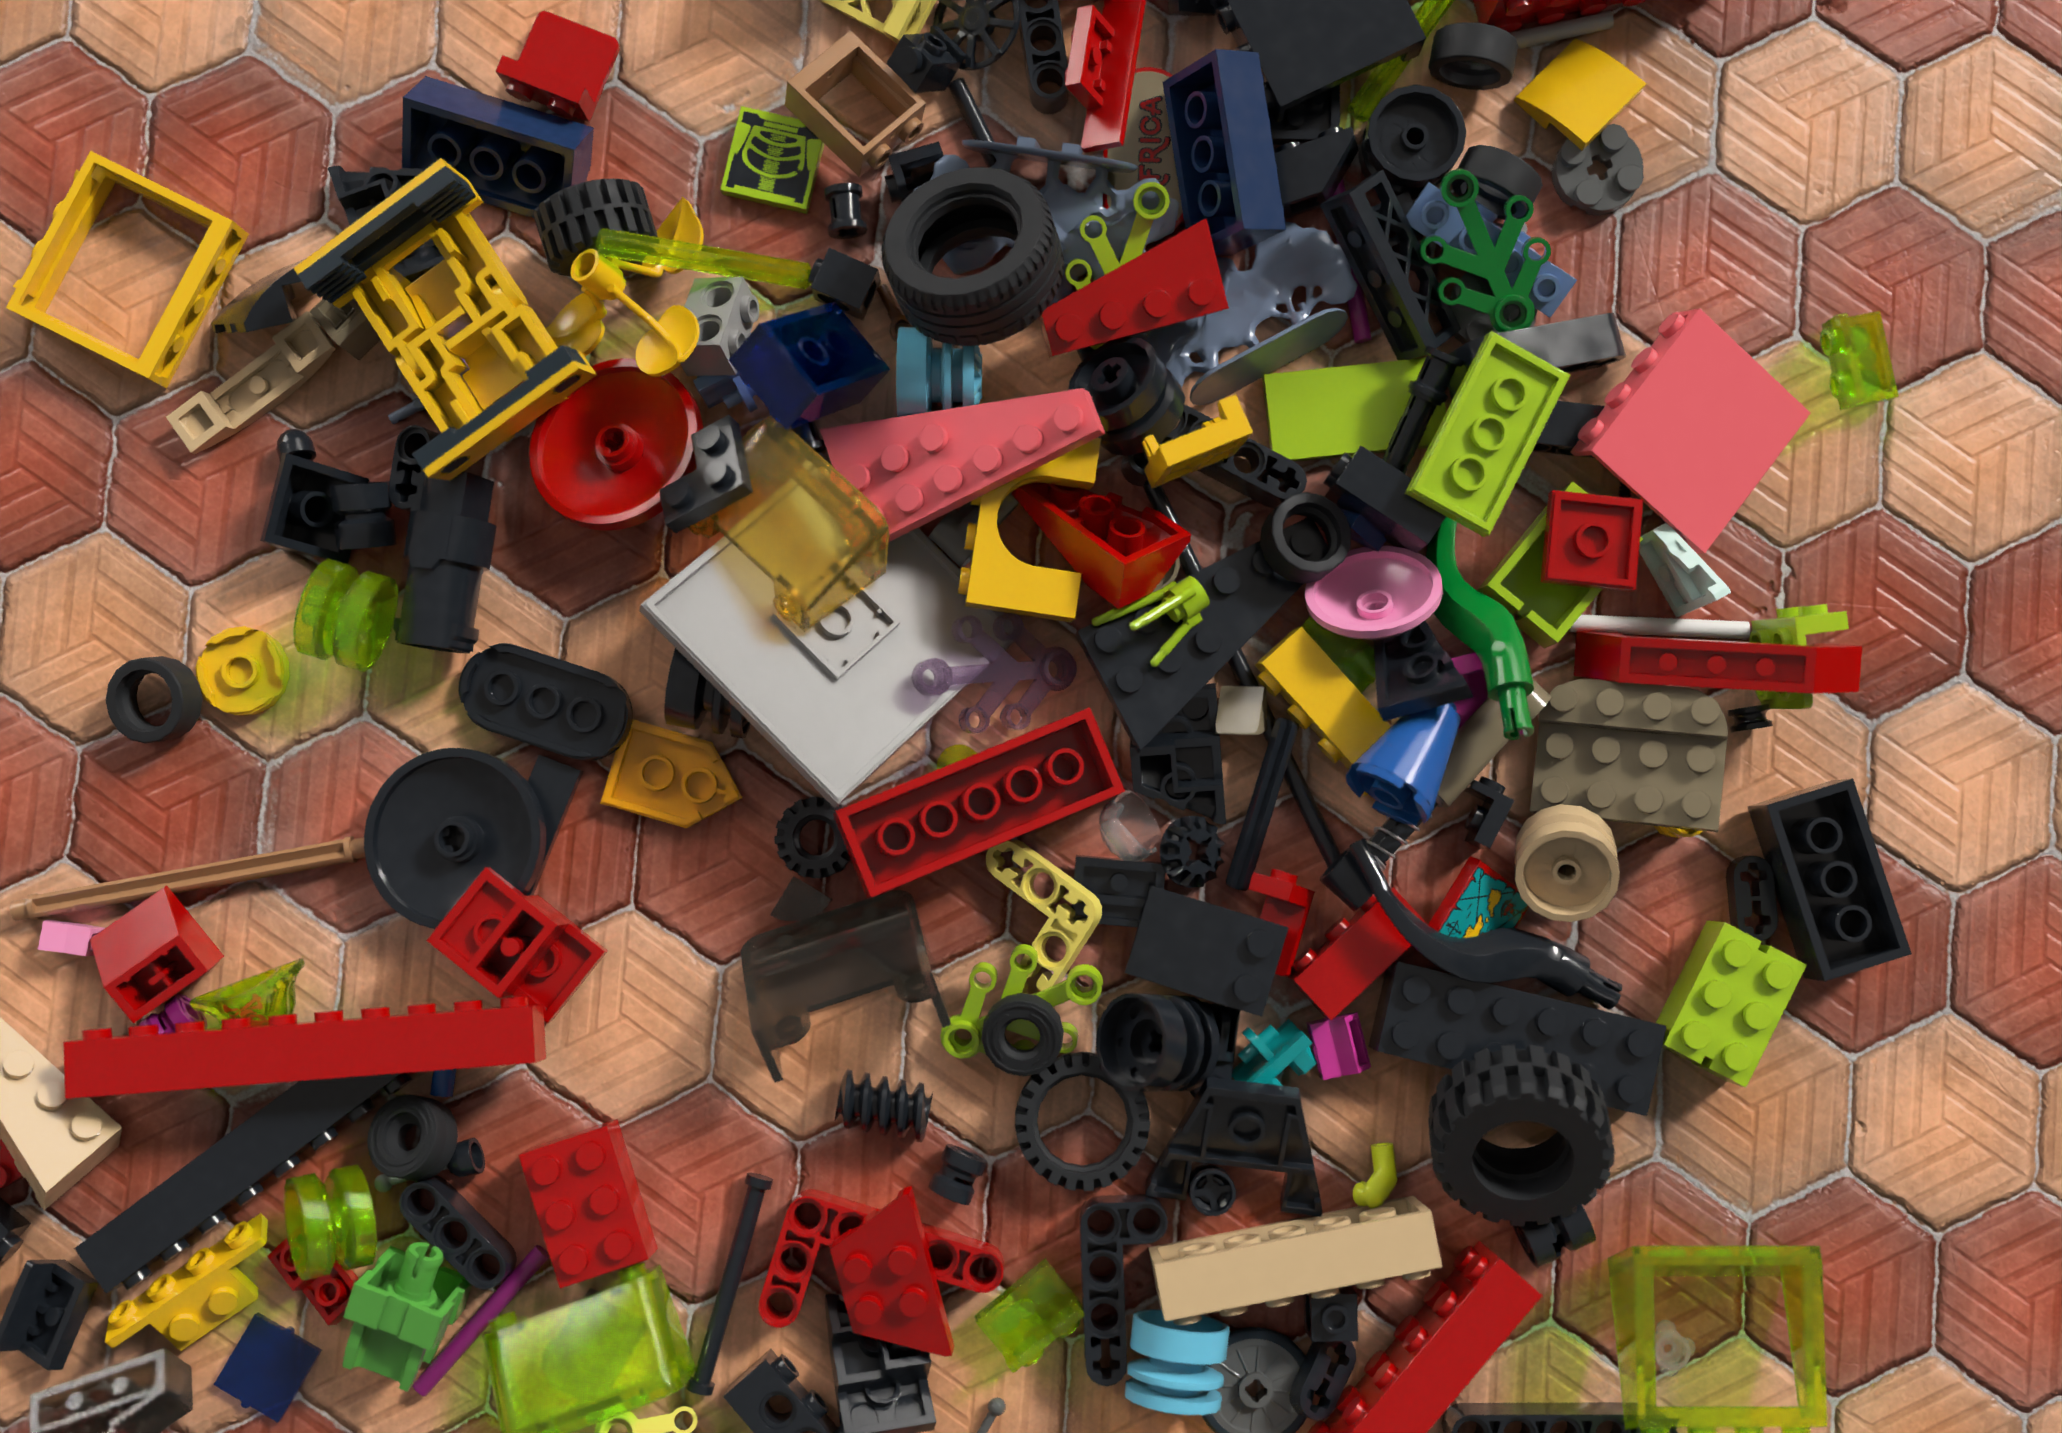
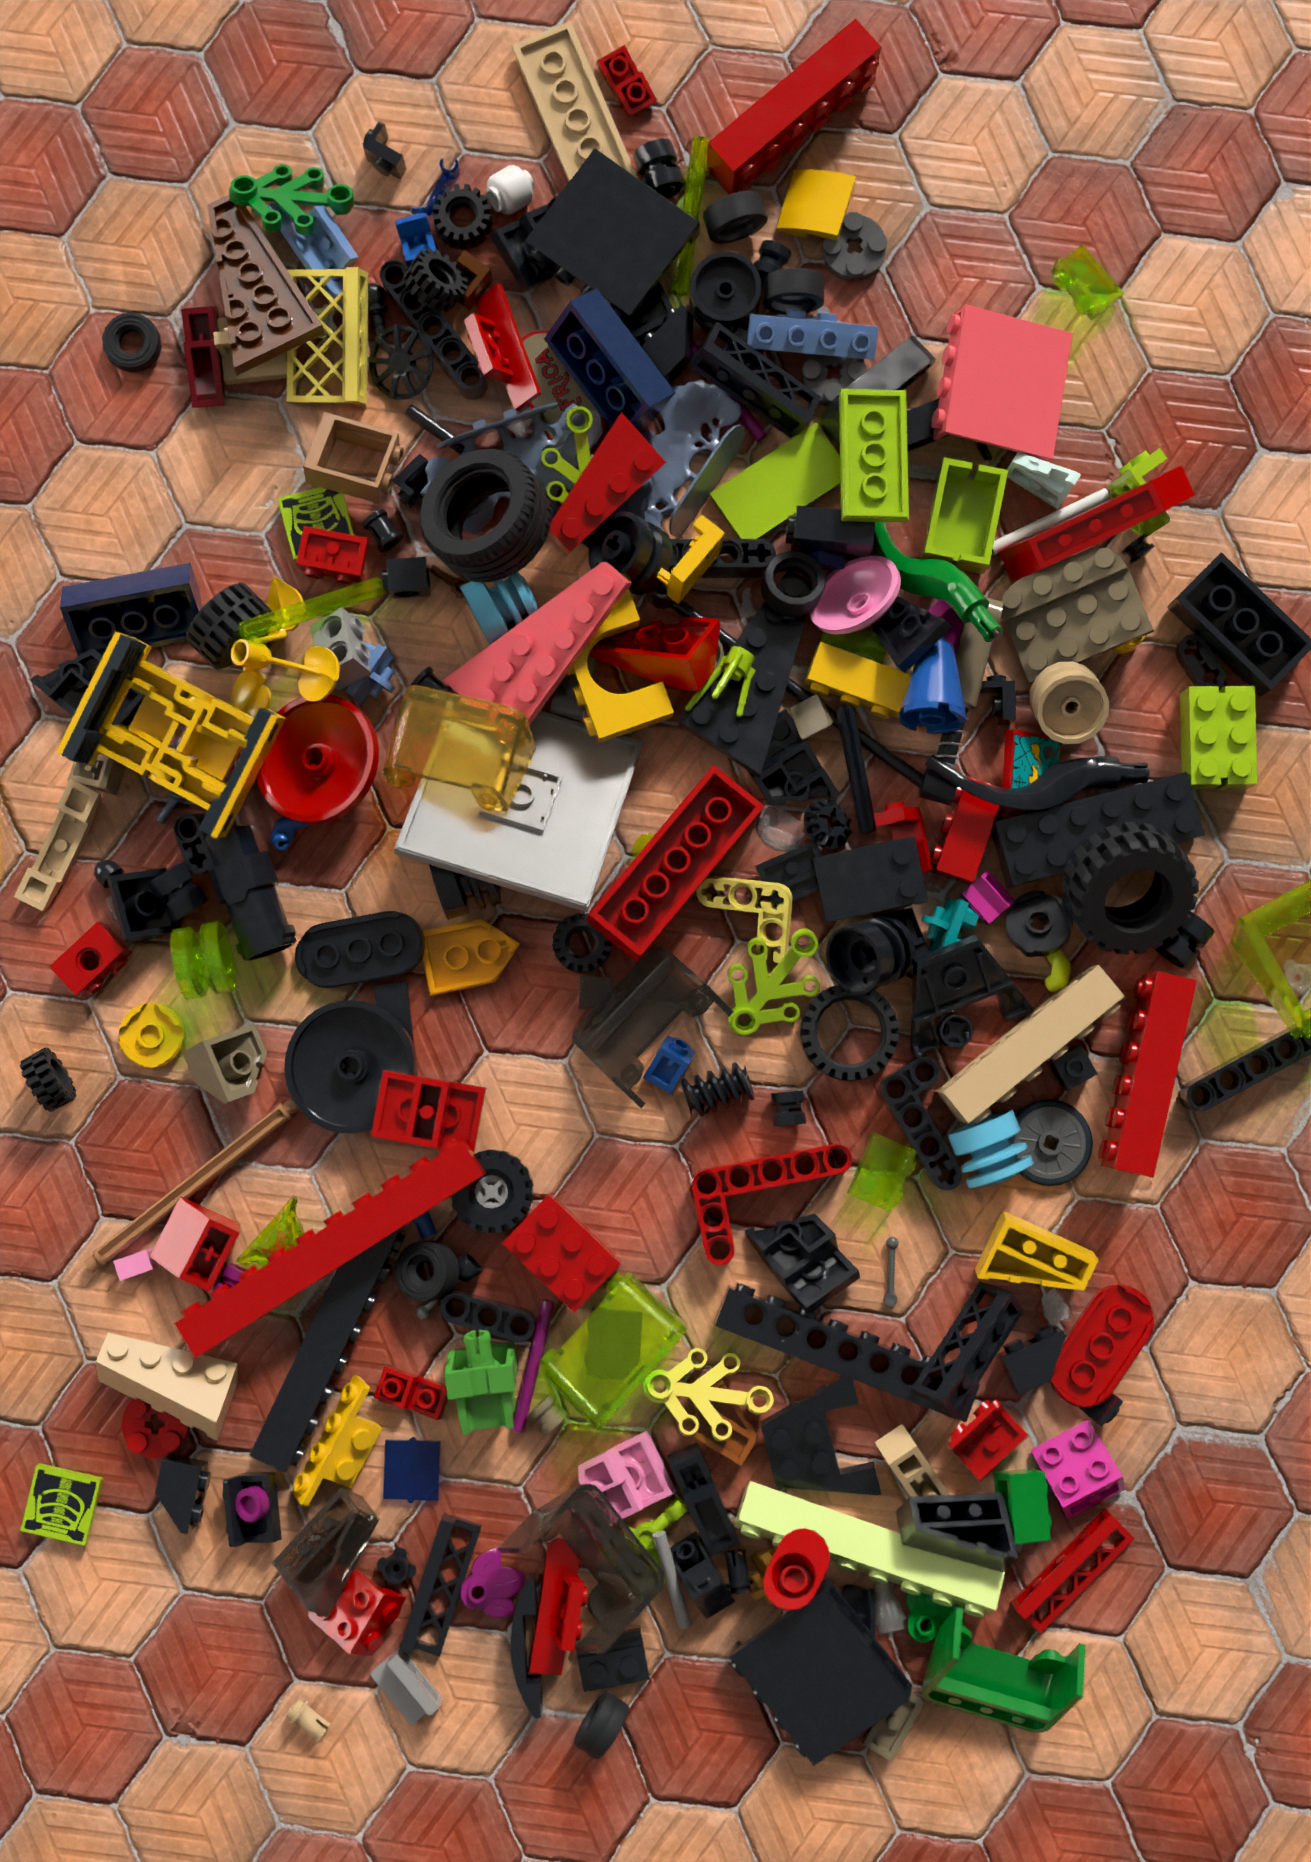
camera: 20 degrees left, 0 degrees up
black tyre [106,656,203,744] -> none
black slope [211,259,305,334] -> none
clear neon green wheel [284,1164,377,1280] -> none
red bracket [496,11,620,122] -> none
black plate [659,415,753,533] -> none
black bar [686,1172,773,1396] -> none
clear blue brick [729,301,890,431] -> none
red wing [830,1186,954,1357] -> none
black brick [886,26,967,93] -> none
plant [912,613,1077,734] -> none
black tyre [981,993,1064,1077] -> none
black beam [1289,1341,1356,1421] -> none
black pin [1382,345,1464,474] -> none
green plant [1420,169,1551,333] -> none
light grey bar [1510,10,1614,49] -> none
red tile [1540,490,1643,592] -> none
none -> black tyre [20,1047,77,1112]
none -> red brick [49,921,132,997]
none -> dark tan slope [183,1023,267,1104]
none -> magenta tile [235,1486,269,1523]
none -> blue arm [270,817,311,851]
none -> red bracket [296,526,369,586]
none -> black wheel [451,1149,534,1234]
none -> dark tan wheel [526,1394,568,1436]
none -> blue bracket [643,1036,695,1094]
none -> black wheel [753,240,791,283]
none -> black plate [1006,891,1073,958]

